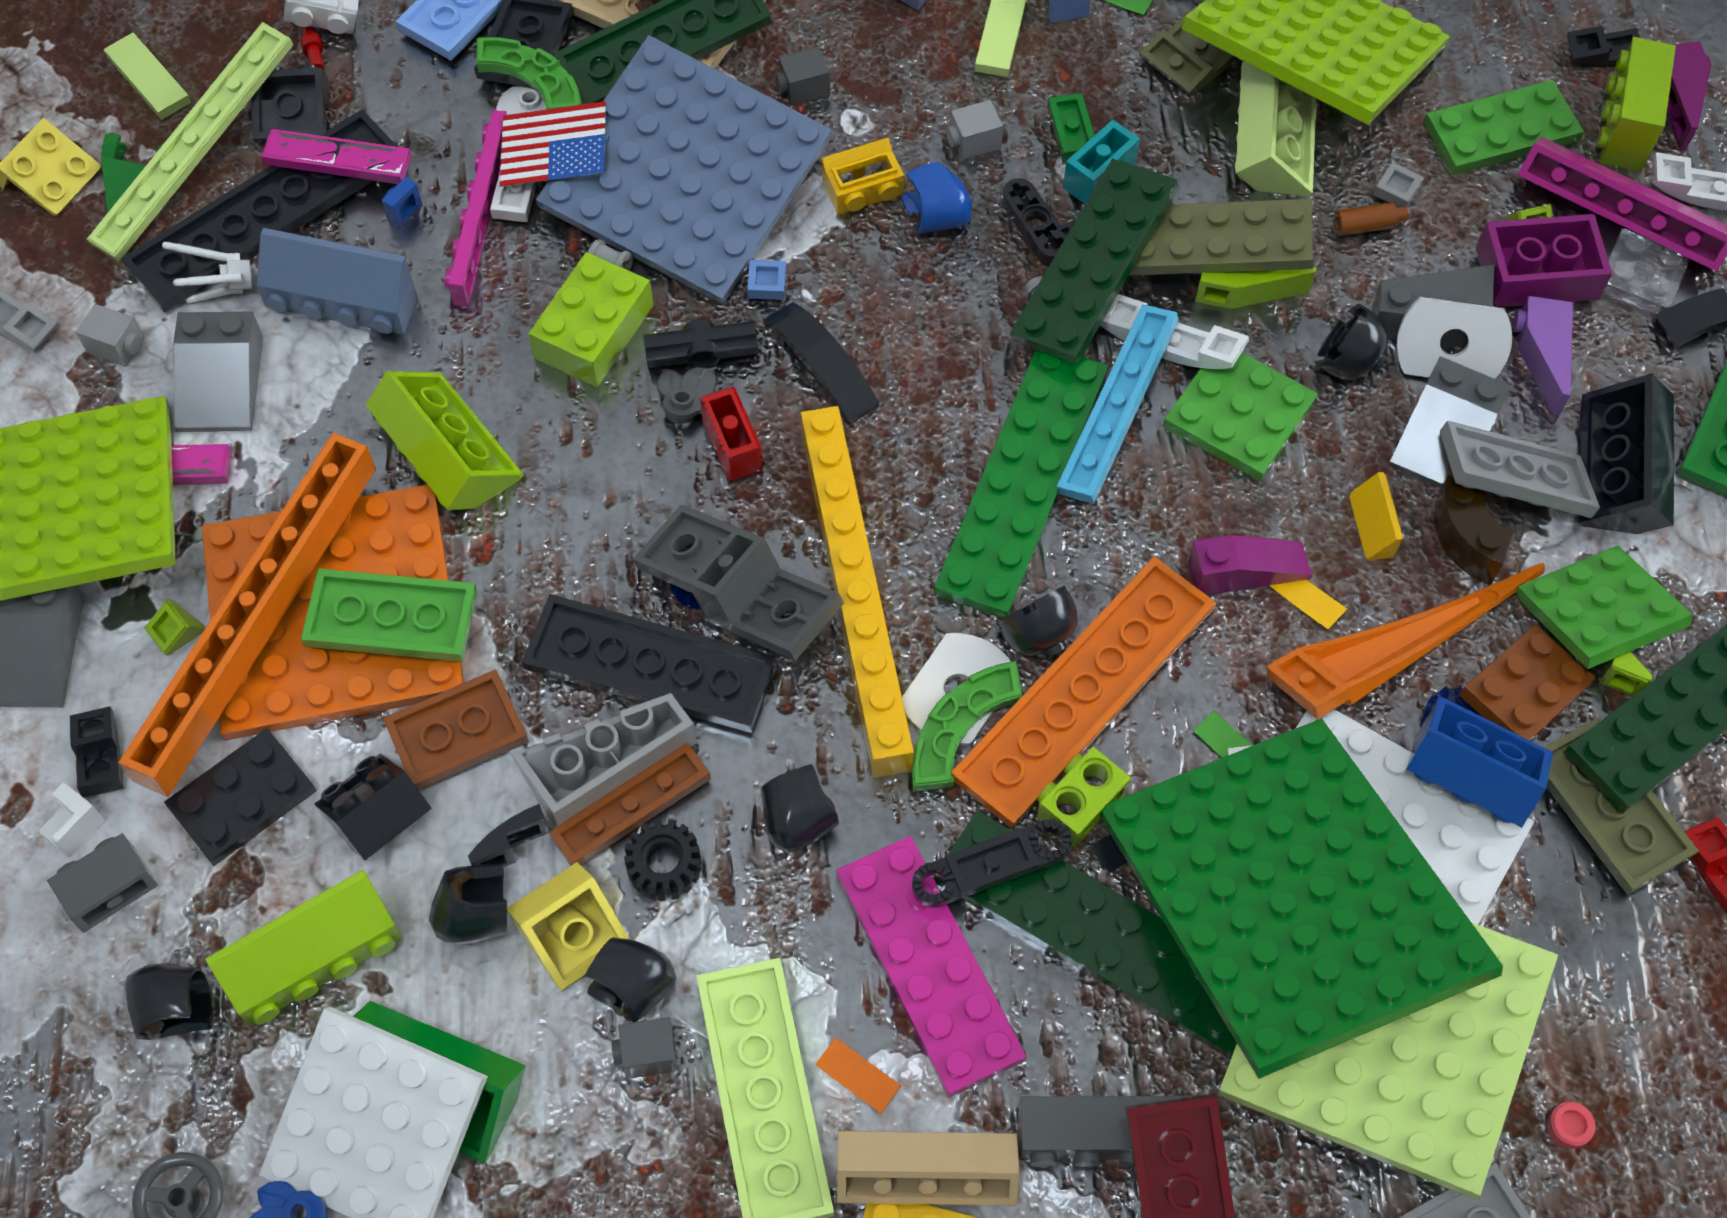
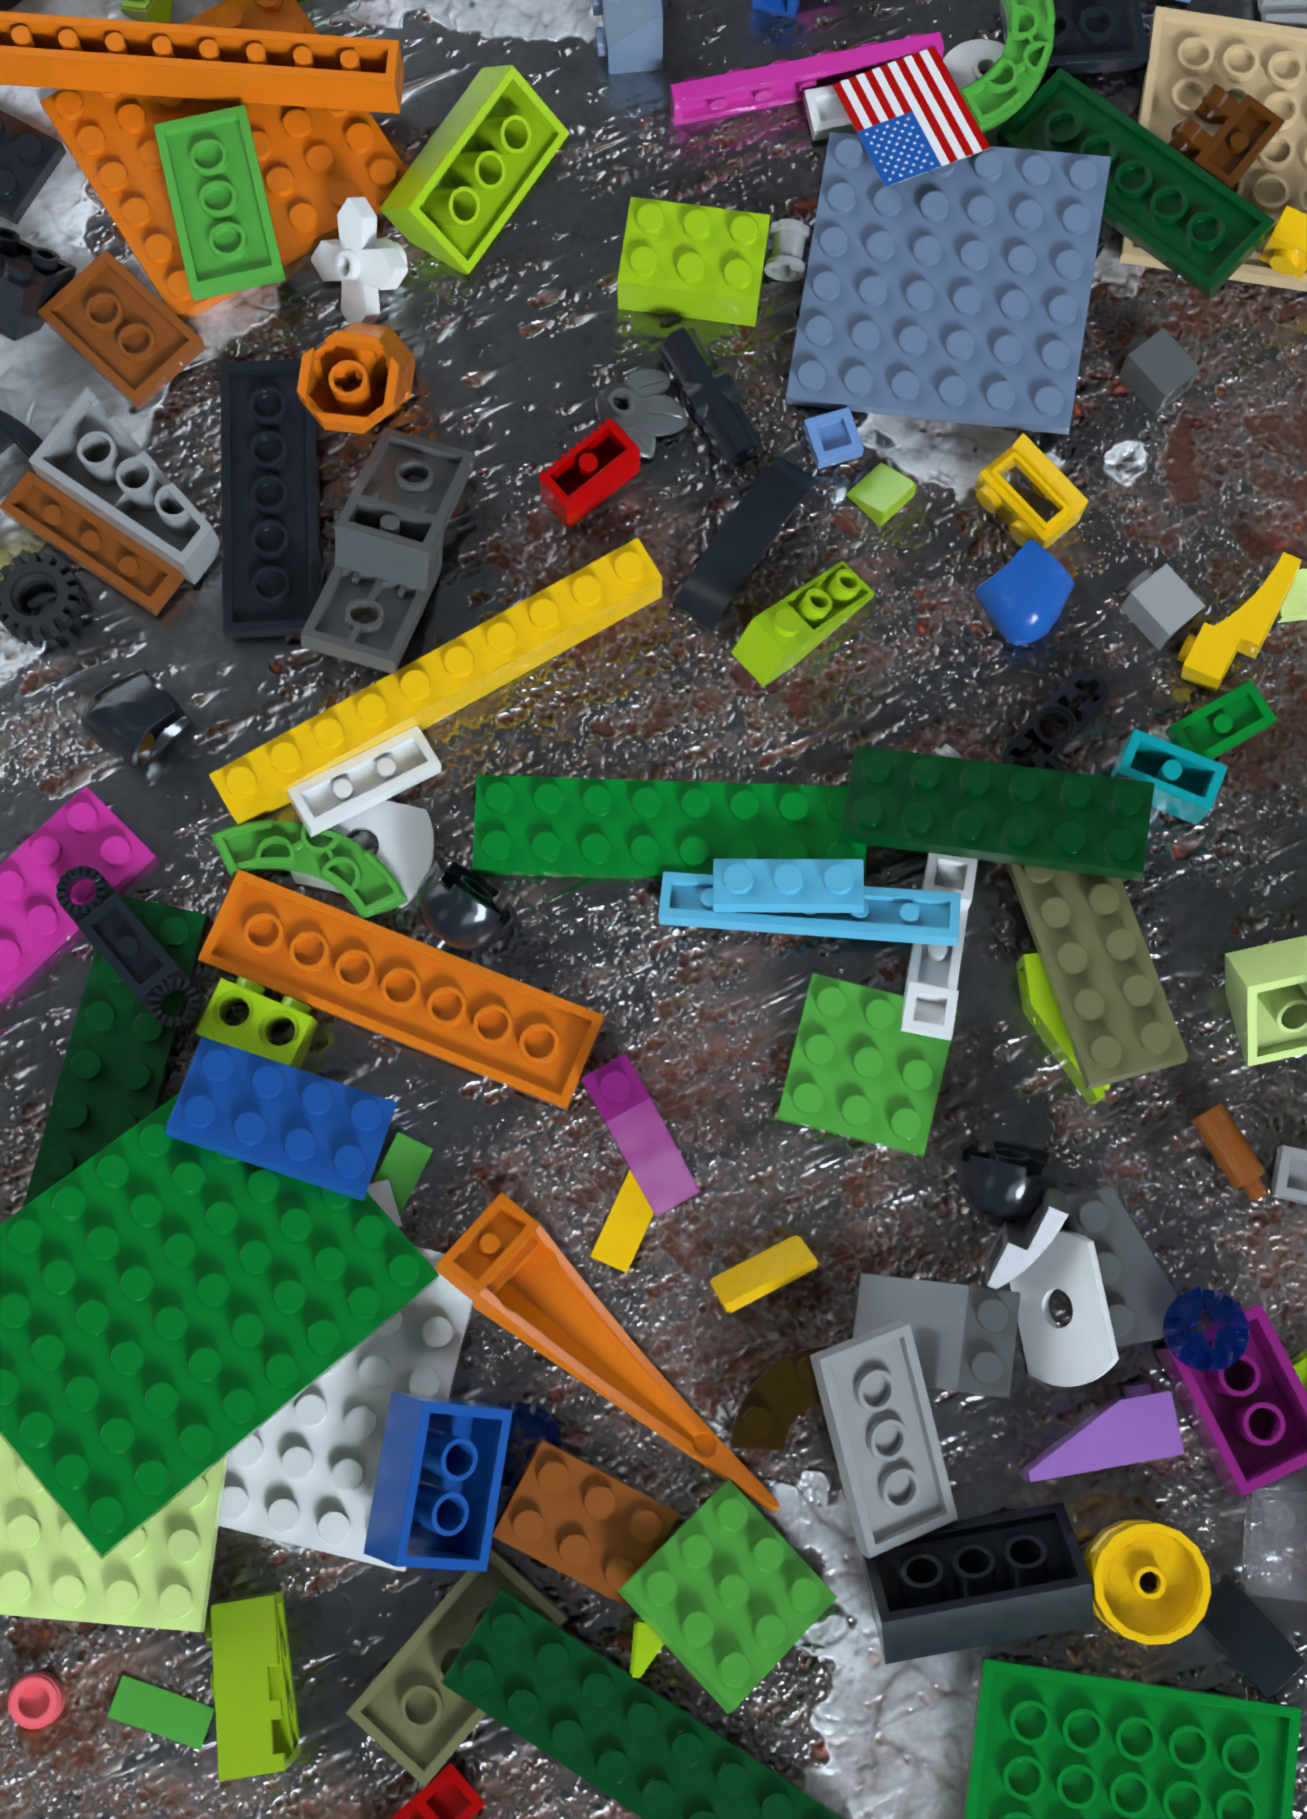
camera: 70 degrees right, 15 degrees up
none -> bright green sticker [107,1675,215,1750]
none -> blue plate [165,1036,398,1201]
none -> lime wedge [204,1590,301,1782]
none -> white plate [287,725,441,837]
none -> orange brick [297,322,416,434]
none -> white plant [311,196,408,324]
none -> medium azure plate [713,859,864,913]
none -> lime slope [731,560,875,687]
none -> lime slope [847,462,917,527]
none -> flat silver slope [984,1188,1069,1290]
none -> yellow wheel [1083,1519,1211,1645]
none -> clear blue gear [1163,1286,1250,1372]
none -> yellow slope [1177,552,1302,694]

